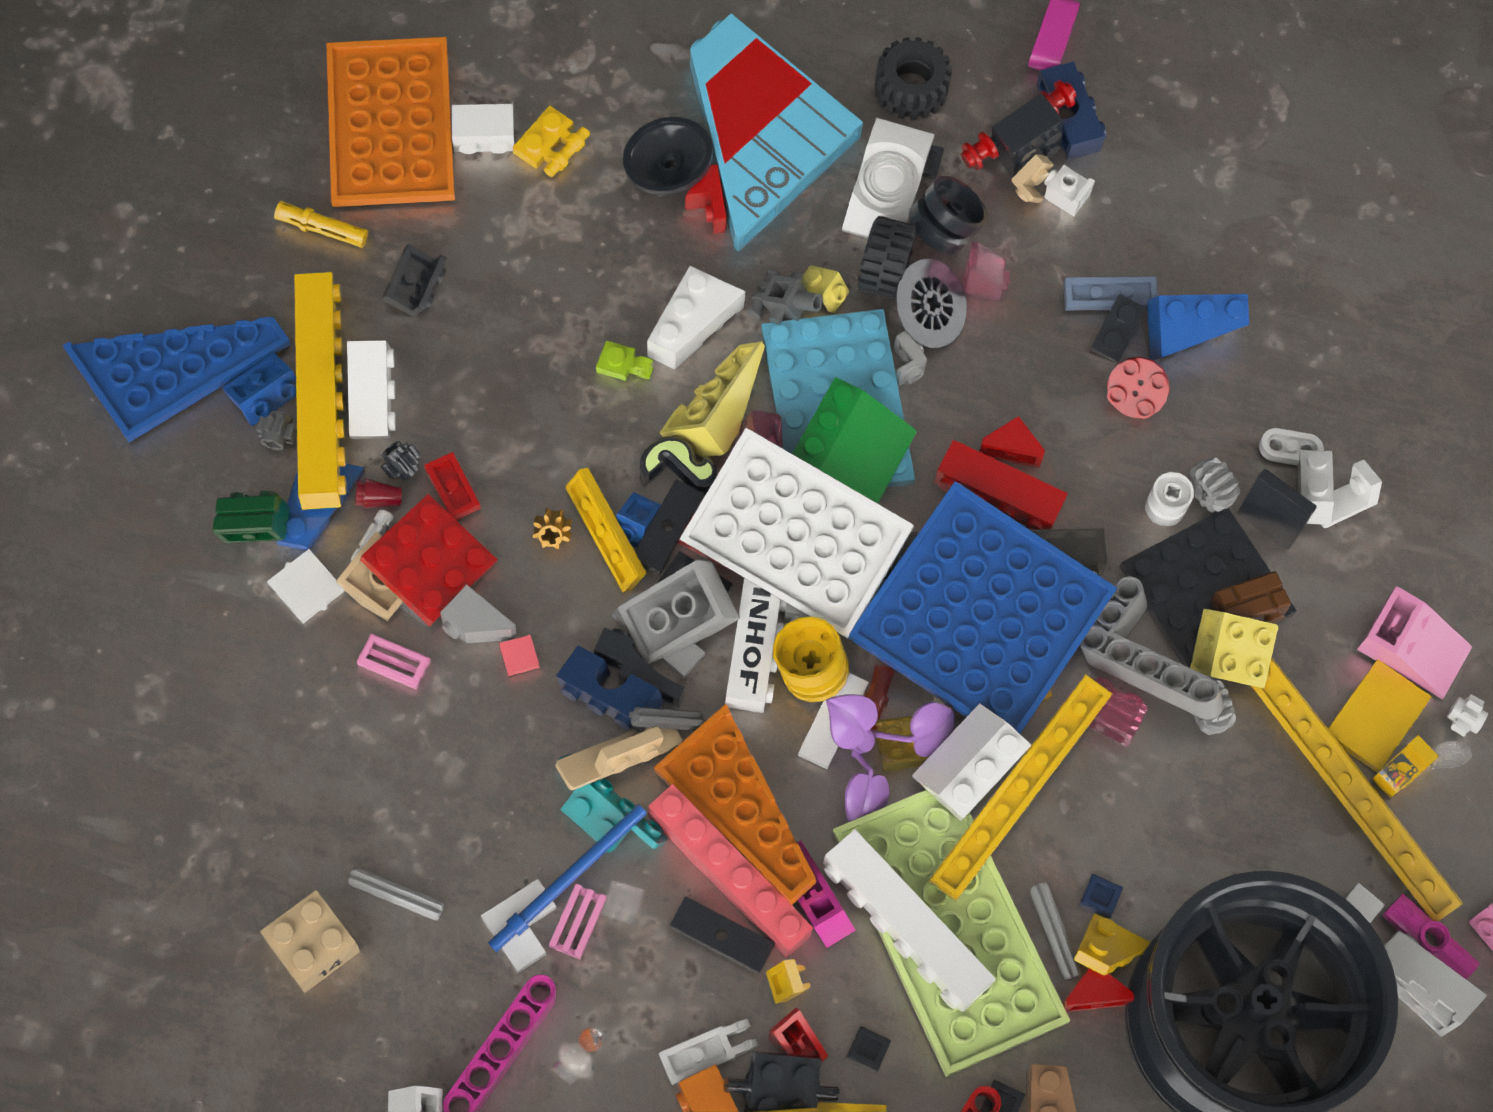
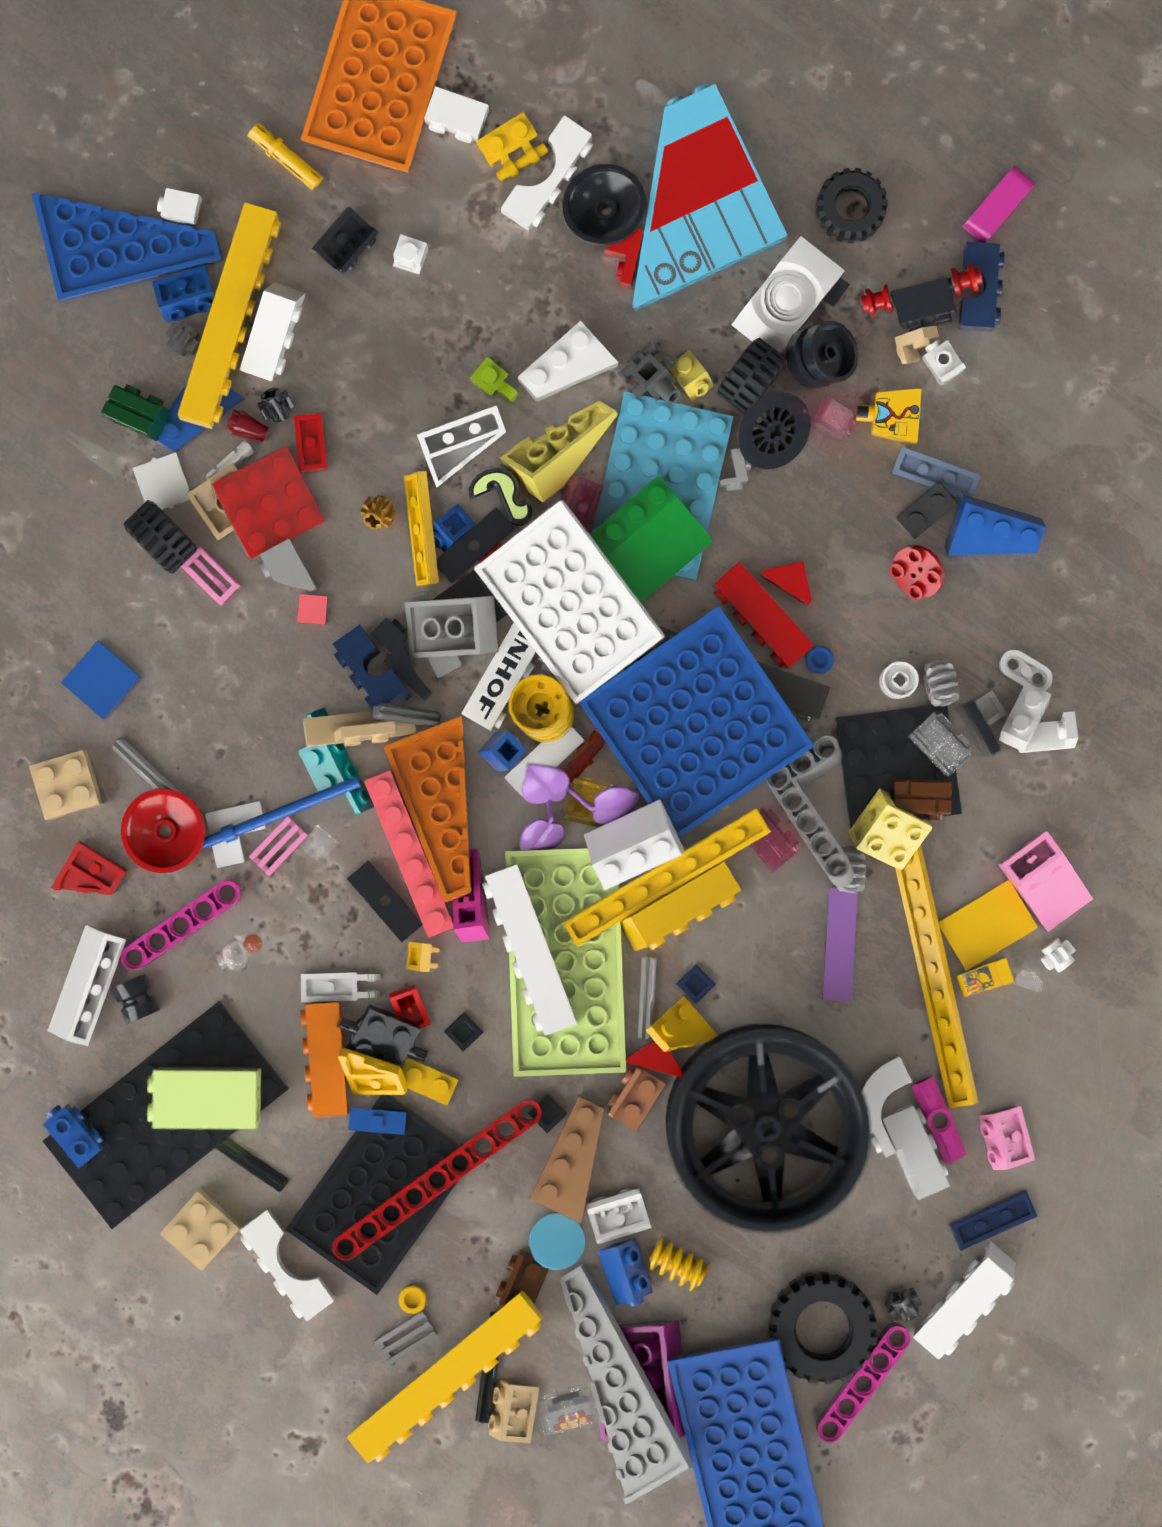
camera: 25 degrees right, 20 degrees up
none -> red wing [51,841,128,895]
none -> blue tile [61,641,141,720]
none -> red dish [121,789,205,873]
none -> black tyre [123,500,197,574]
none -> white brick [157,188,202,227]
none -> white brick [393,234,428,275]
none -> white wedge [416,404,506,487]
none -> blue brick [478,730,527,771]
none -> white arch [501,115,593,231]
none -> nougat bracket [606,1066,666,1131]
none -> yellow wedge [621,861,741,952]
none -> blue tile [805,646,834,674]
none -> medium lavender tile [822,887,858,1001]
none -> yellow torso [856,389,922,445]
none -> clear brick [908,712,973,777]

